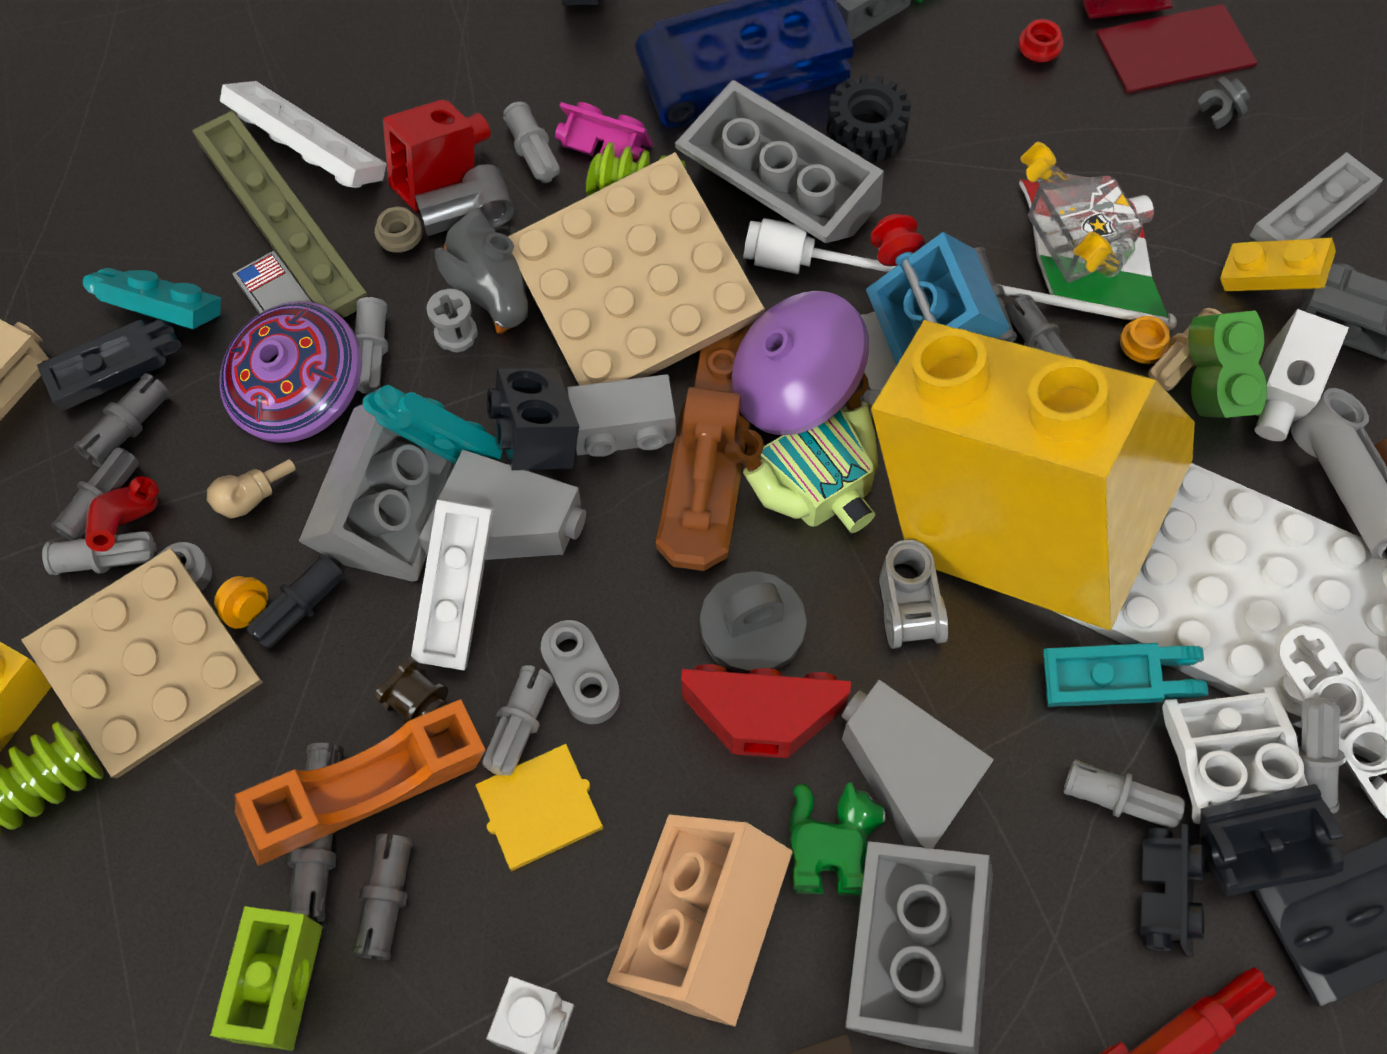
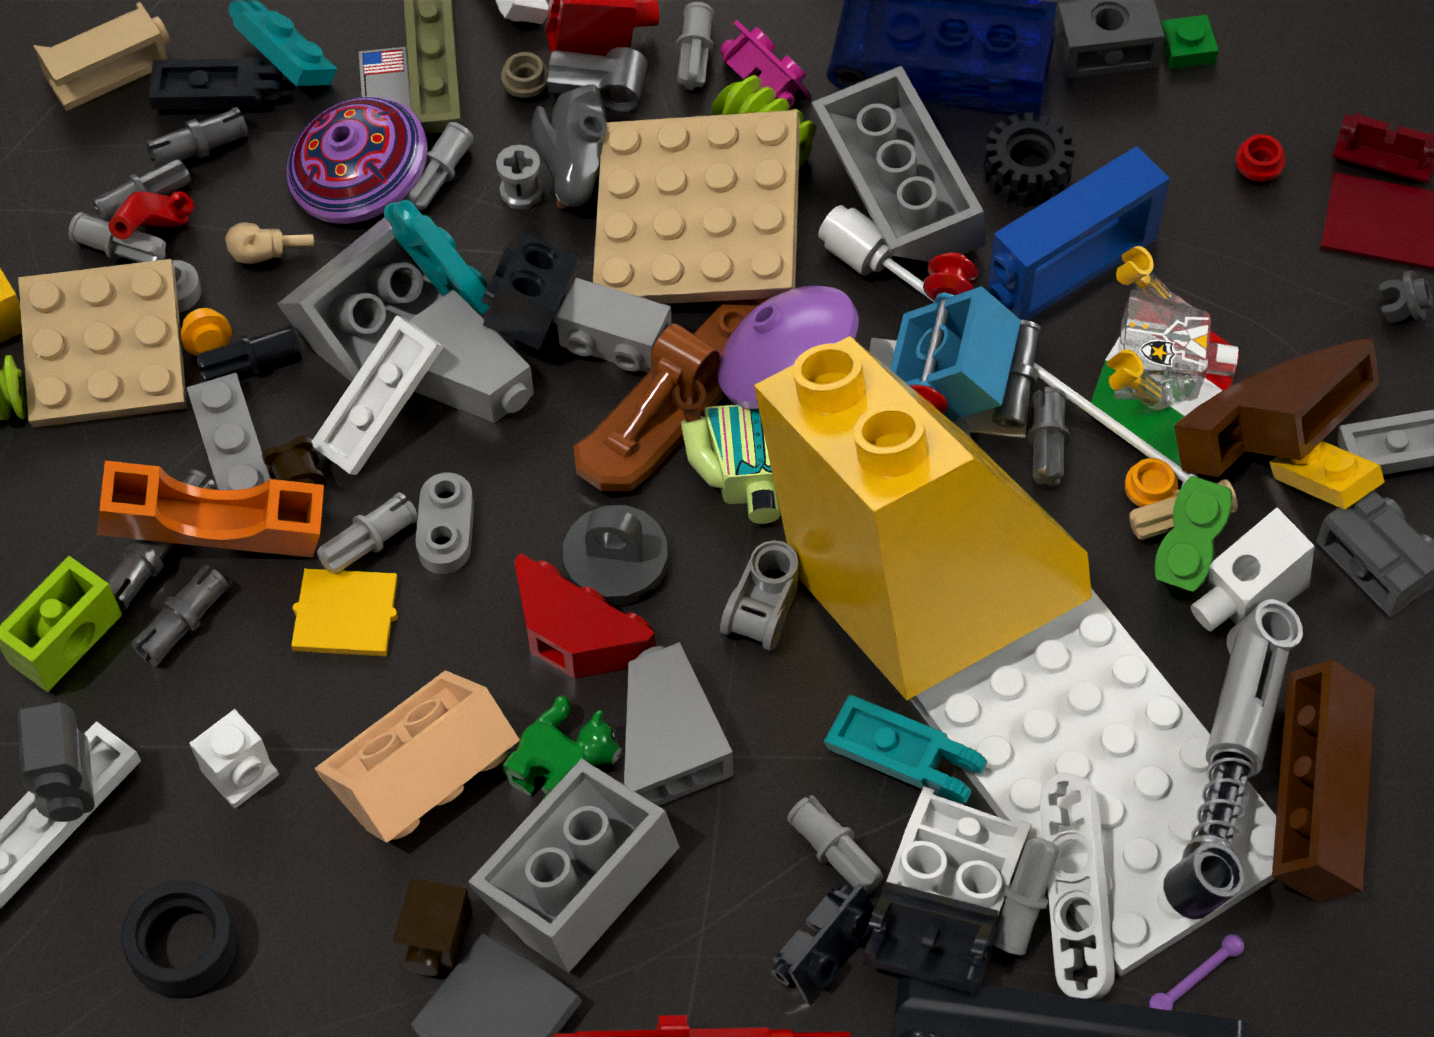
camera: 30 degrees right, 5 degrees down
none -> light grey plate [186,373,270,490]
none -> blue window [987,146,1170,321]
none -> reddish brown slope [1174,338,1380,477]

